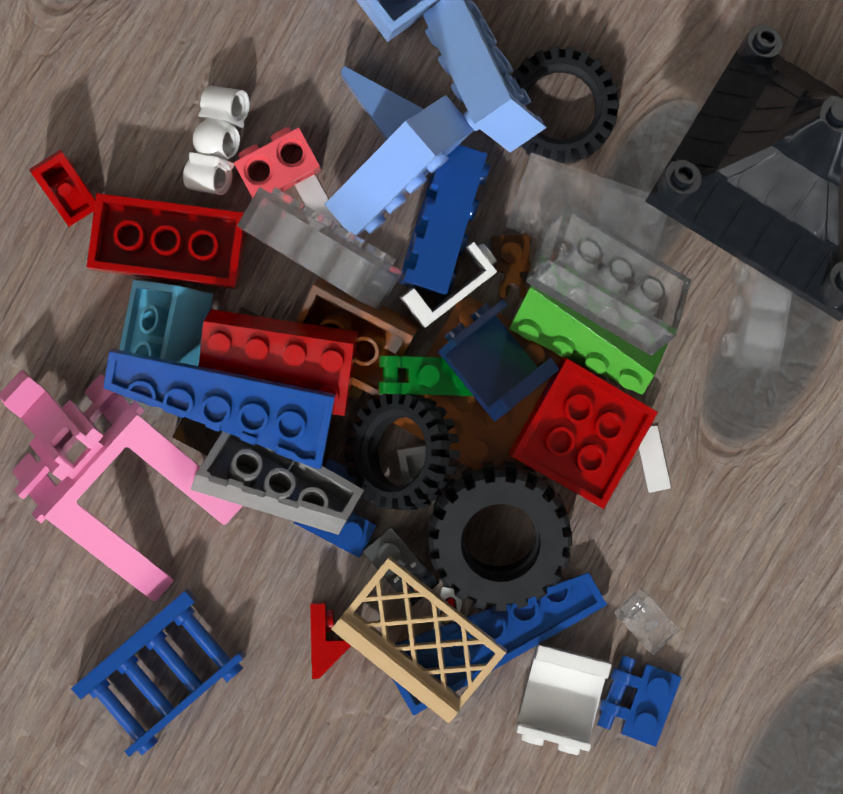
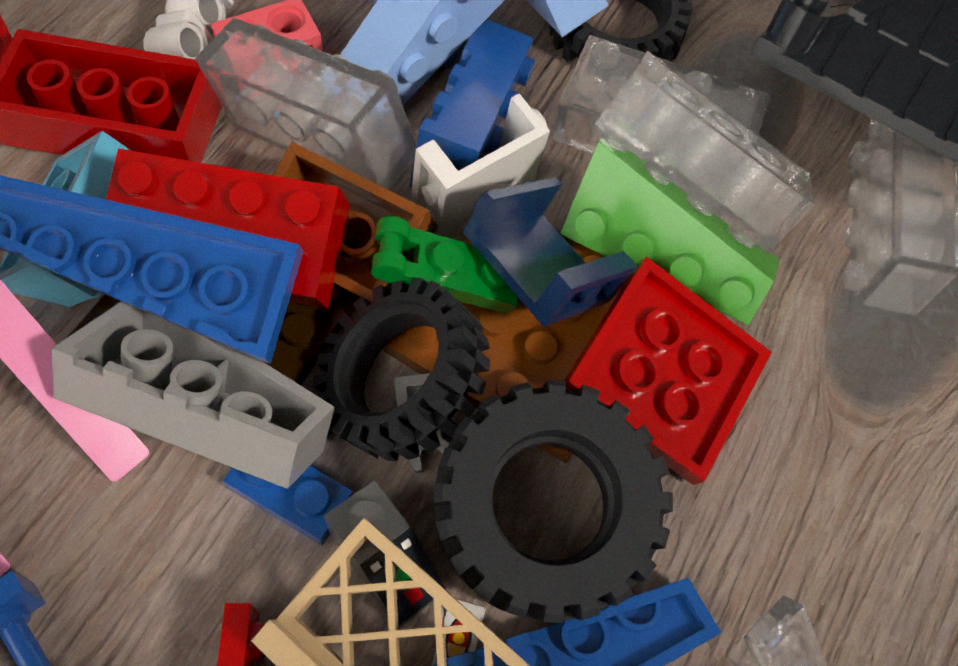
camera: 10 degrees left, 25 degrees down
reddish brown plate [492,235,530,299] -> none
white sticker [639,426,671,493] -> none

